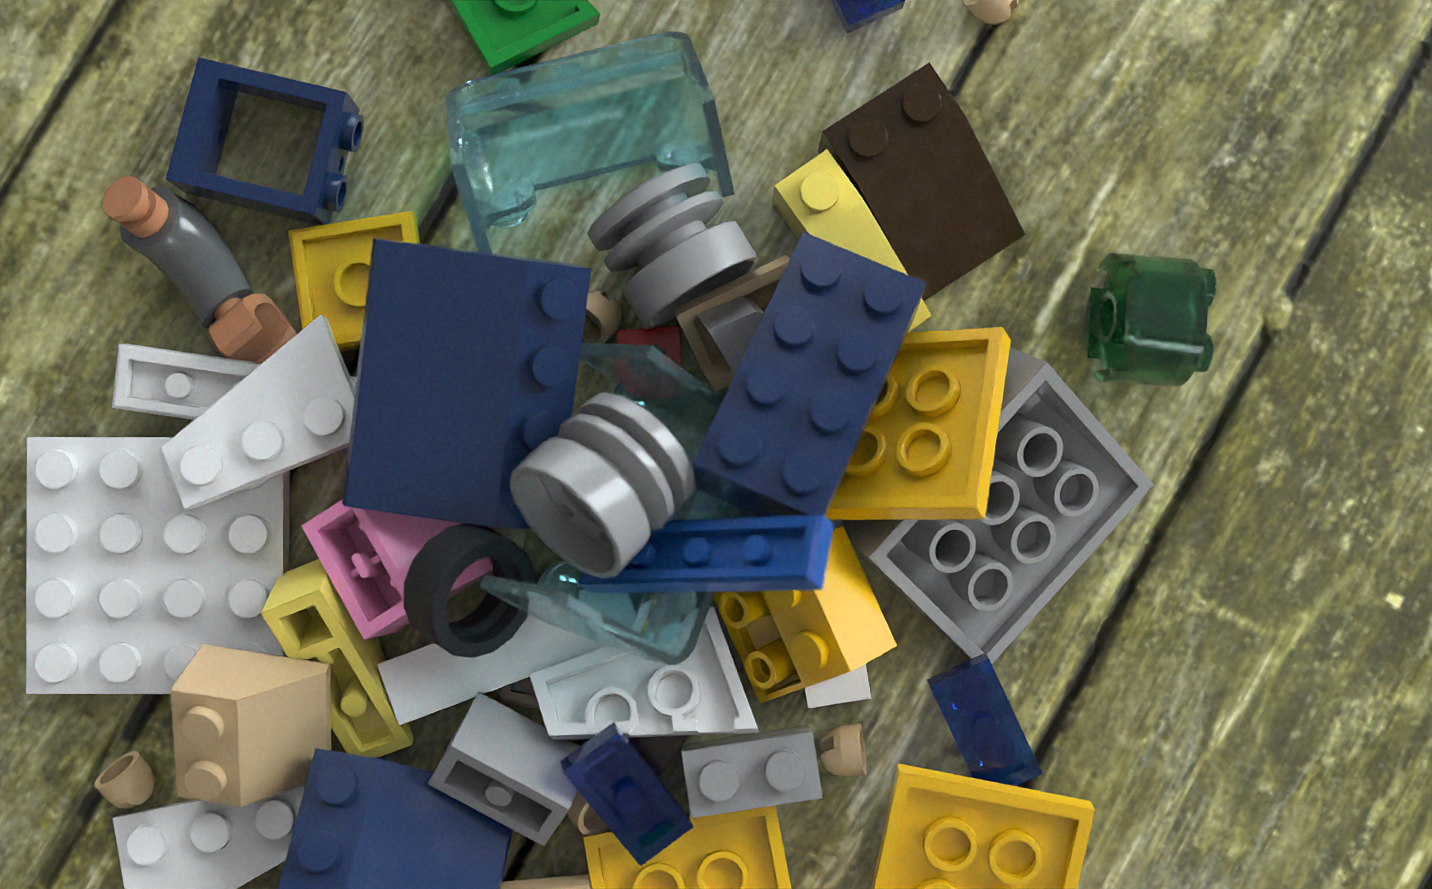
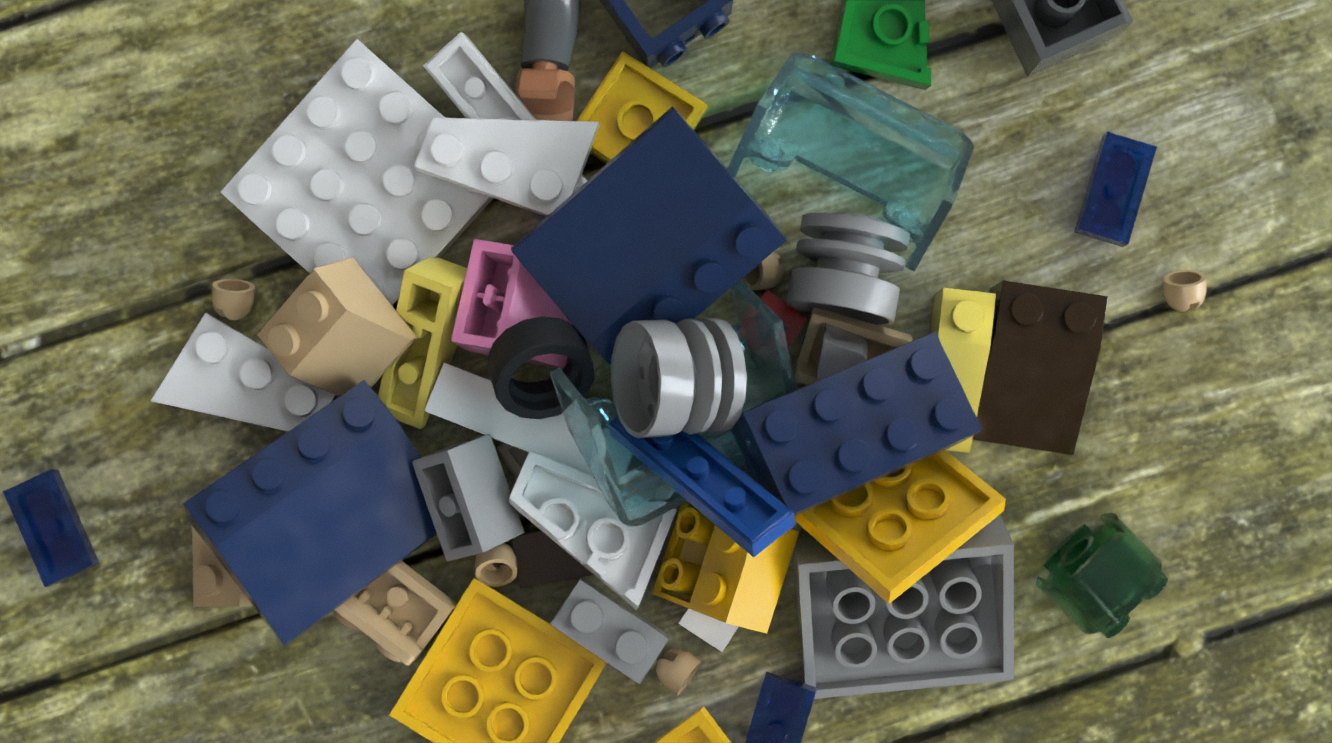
camera: 40 degrees right, 0 degrees up
clear blue plate [560,722,694,866] -> none

